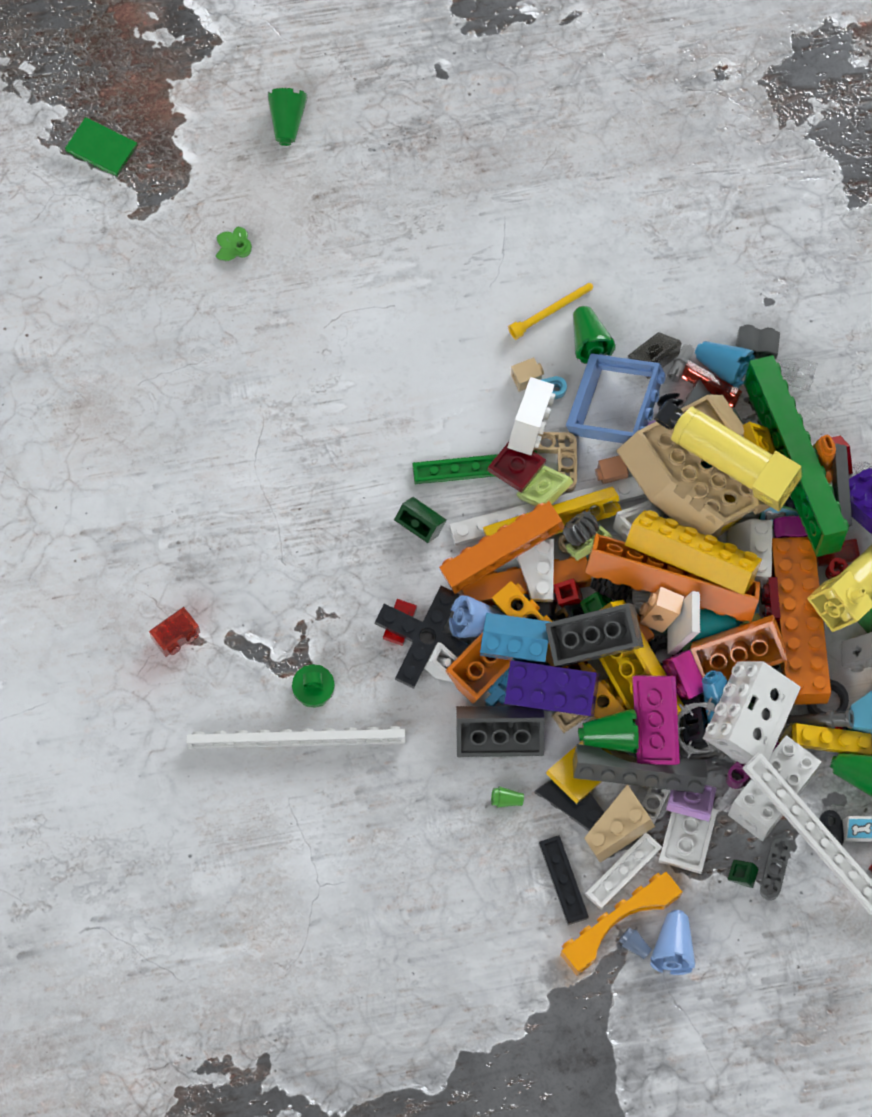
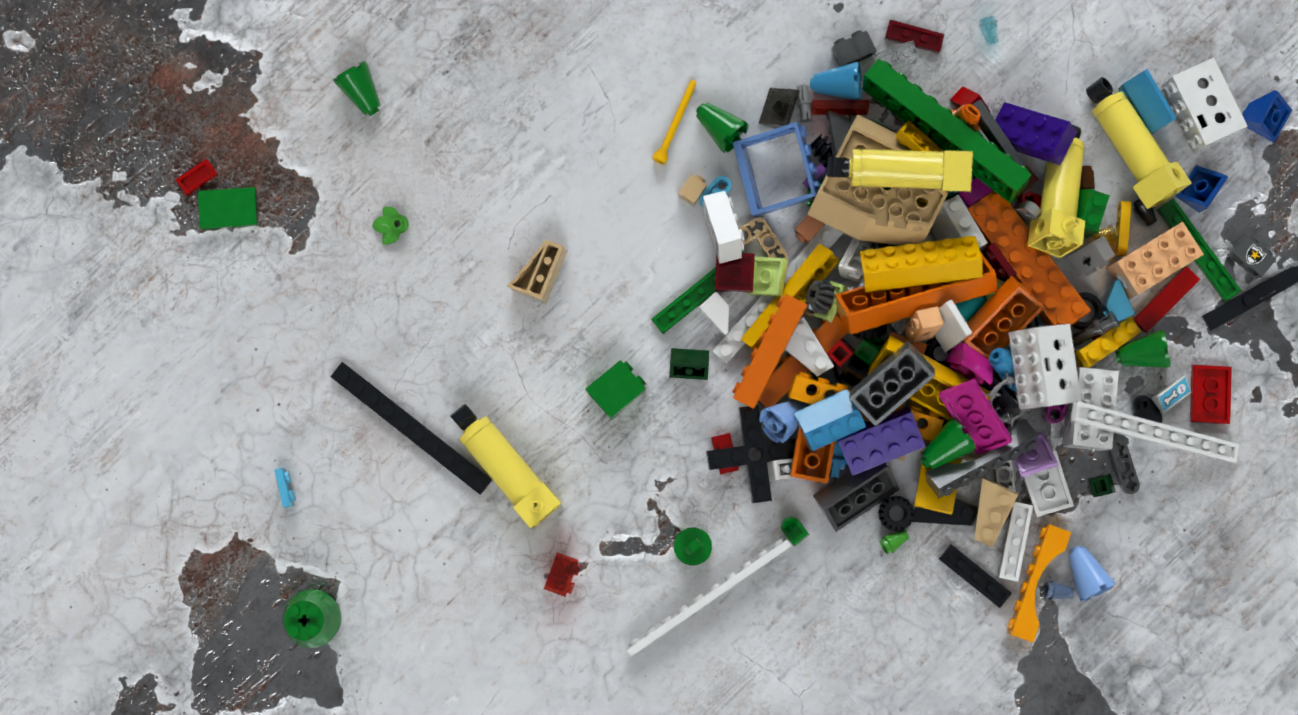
camera: 30 degrees left, 15 degrees up
none -> red tile [175,159,218,196]
none -> black plate [330,362,492,495]
none -> light yellow piece [450,404,562,529]
none -> tan wedge [507,240,568,303]
none -> green slope [585,360,646,420]
none -> white slope [699,292,729,337]
none -> green plate [781,517,810,546]
none -> black tyre [878,496,915,531]
none -> dark red tile [884,19,945,54]
none -> light grey beam [1013,201,1042,222]

